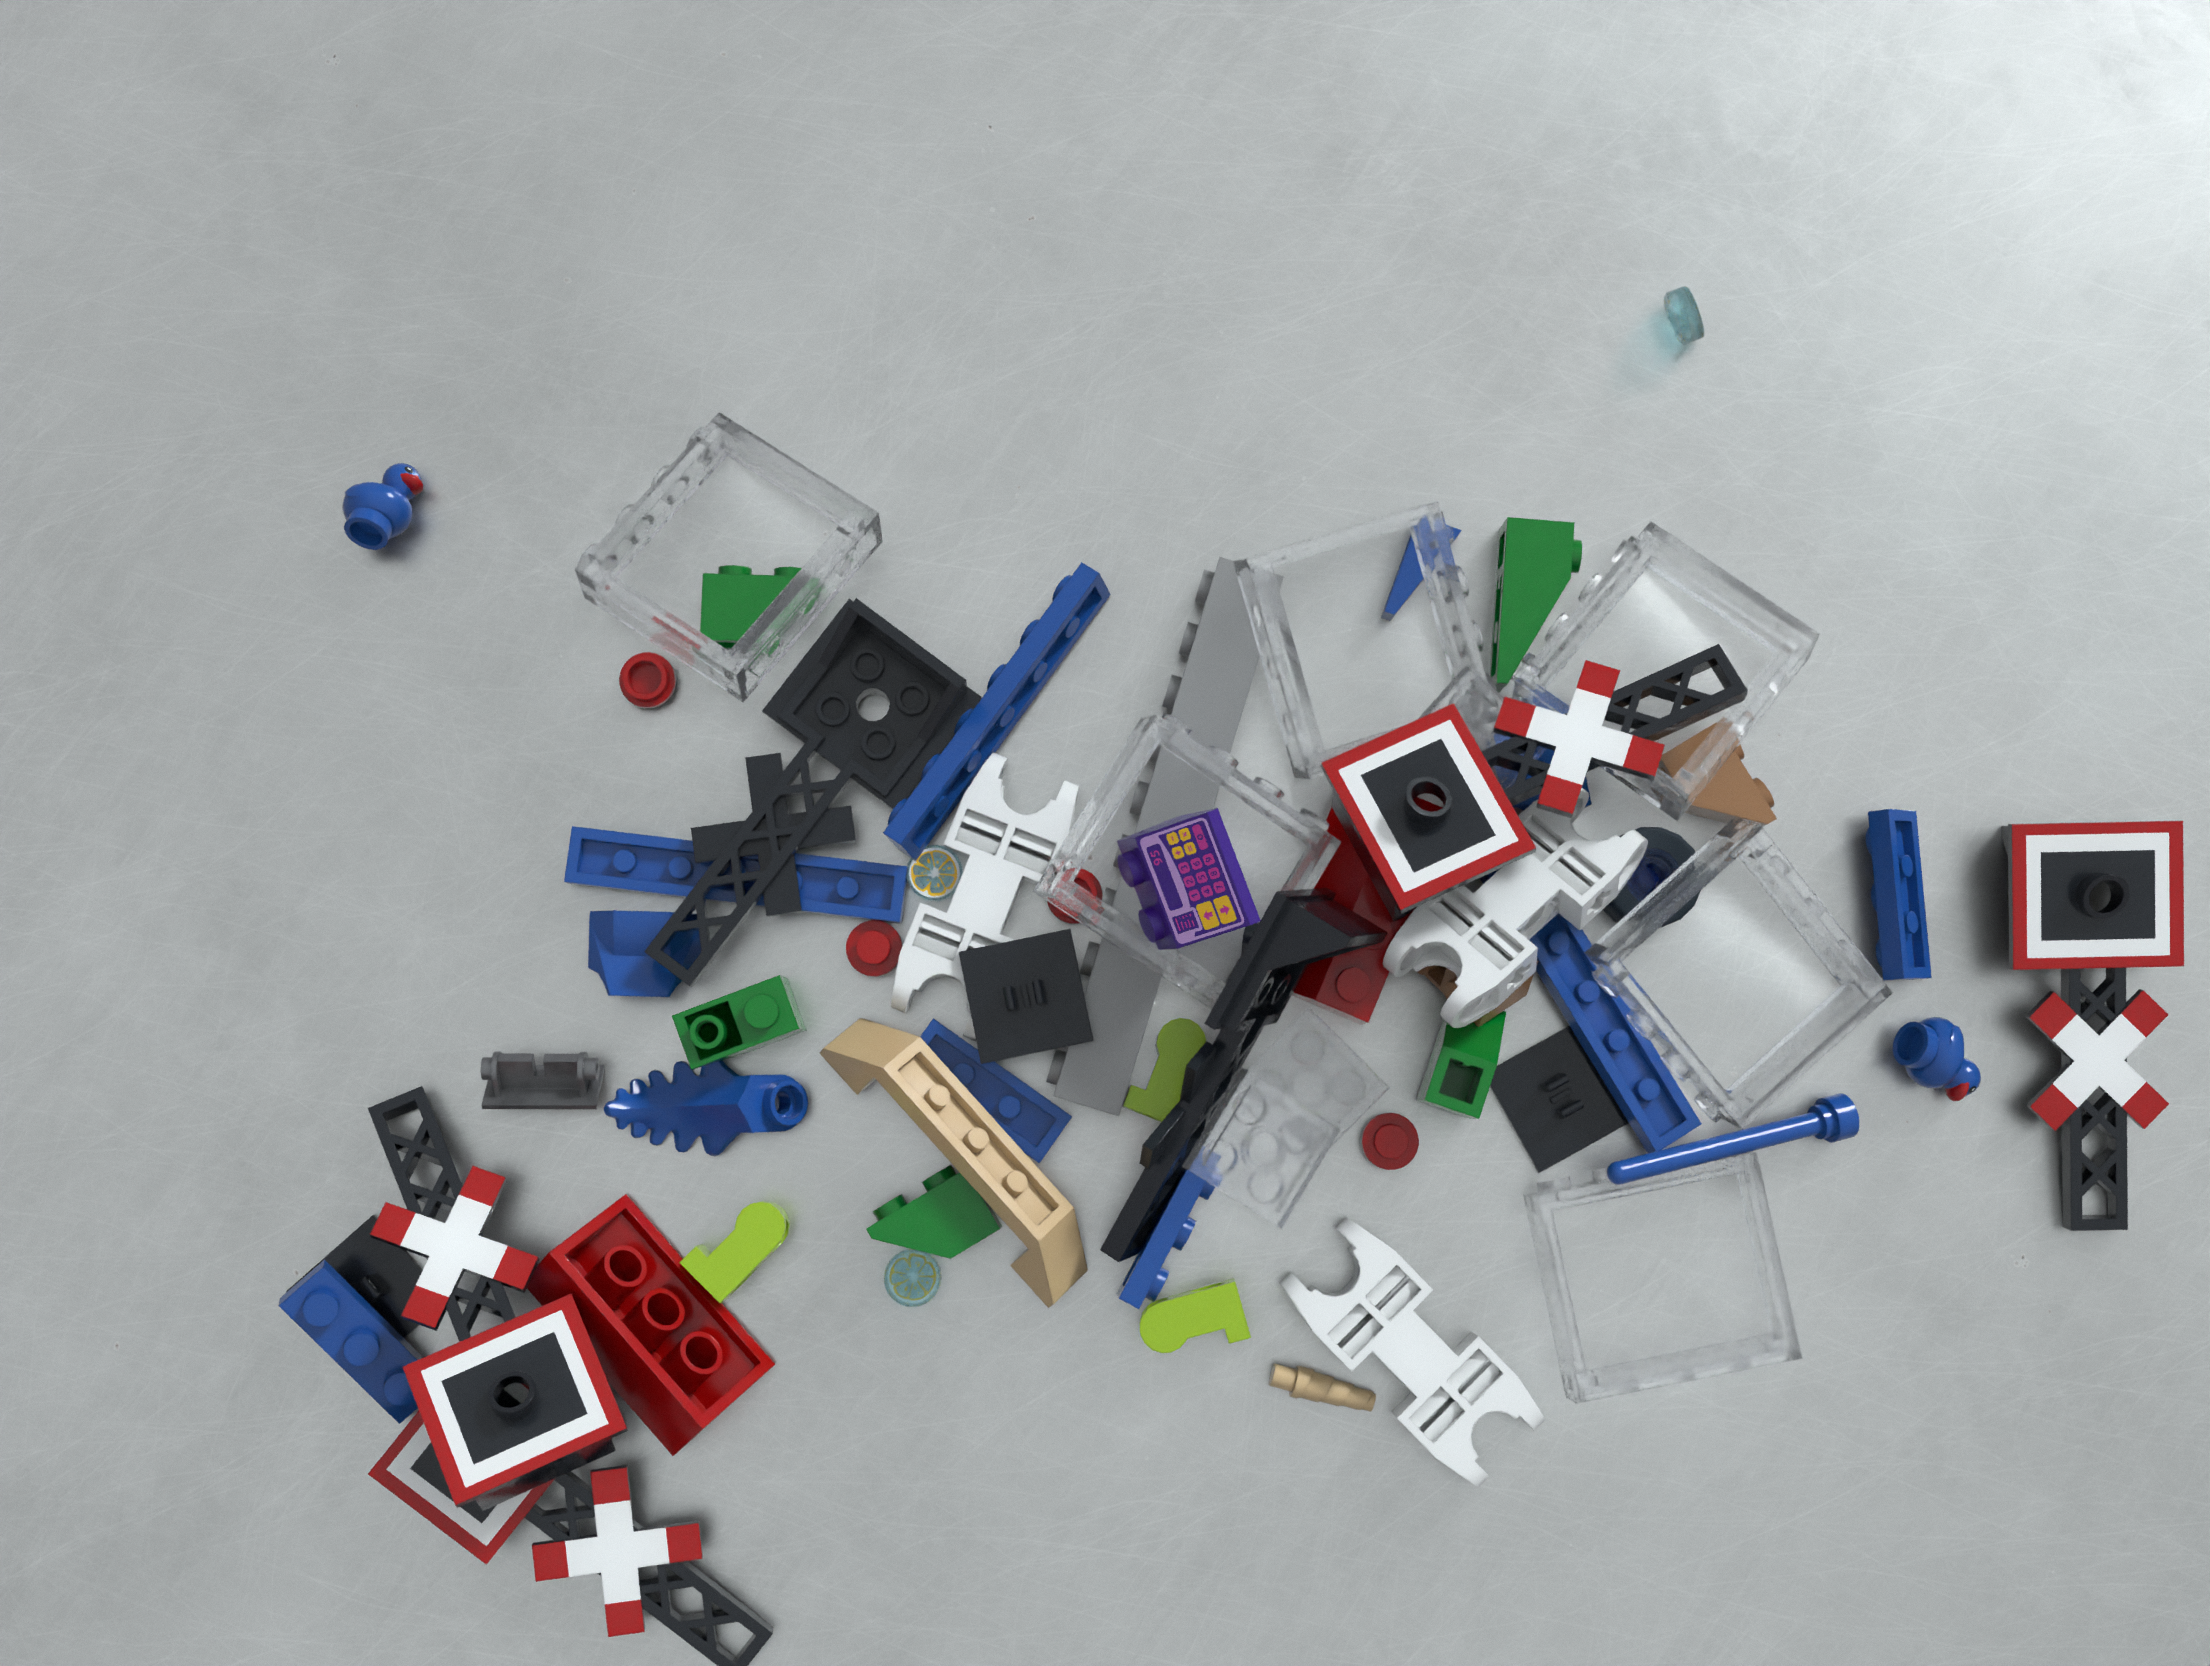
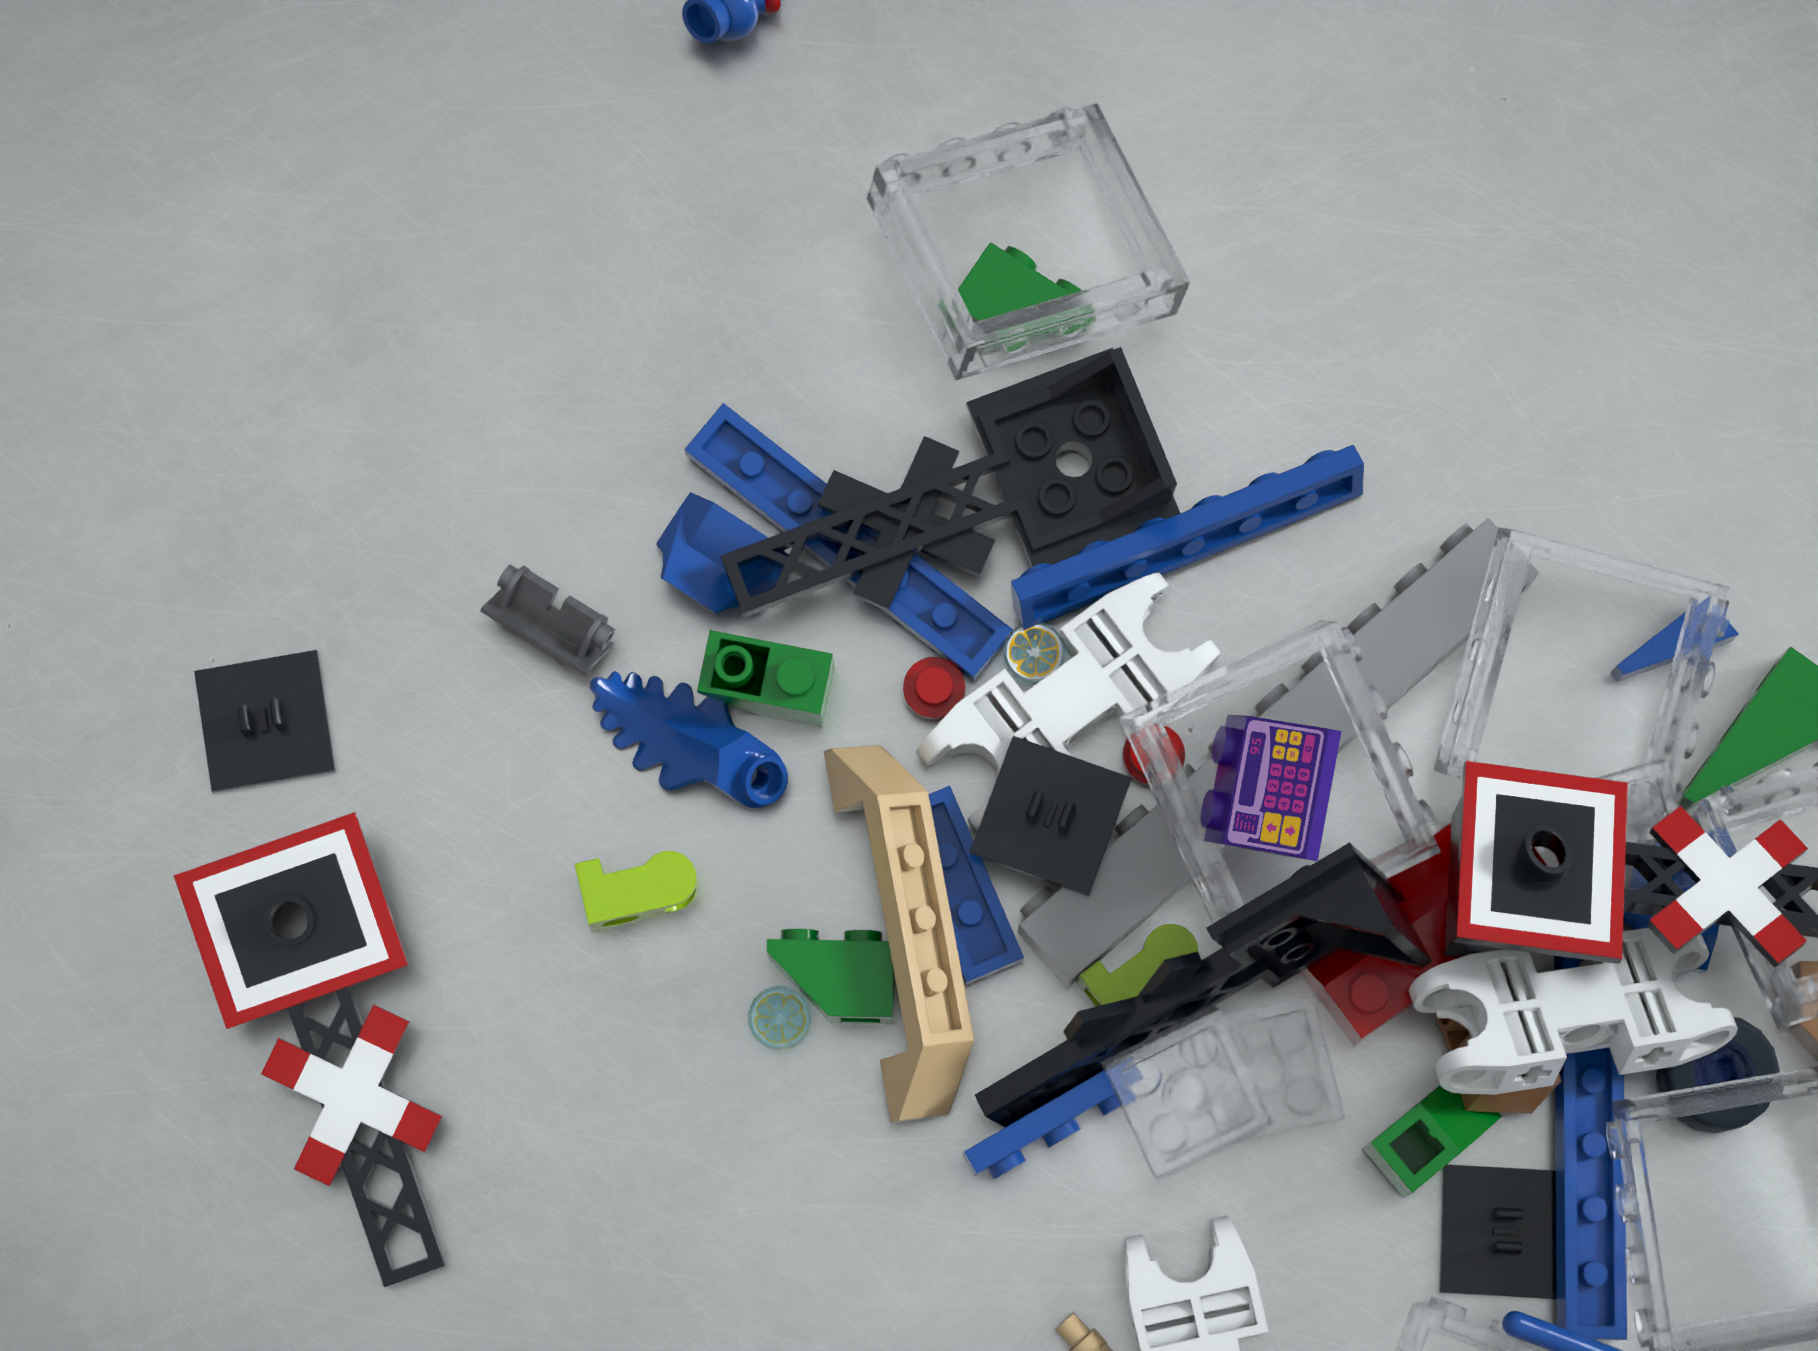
camera: 35 degrees right, 5 degrees down
blue plate [278,1260,424,1424] -> none
piece [368,1086,628,1511] -> none
red slope [527,1194,775,1456] -> none
red plate [619,652,676,708] -> none
lime leg [1139,1278,1251,1353] -> none
red plate [1361,1113,1419,1170] -> none

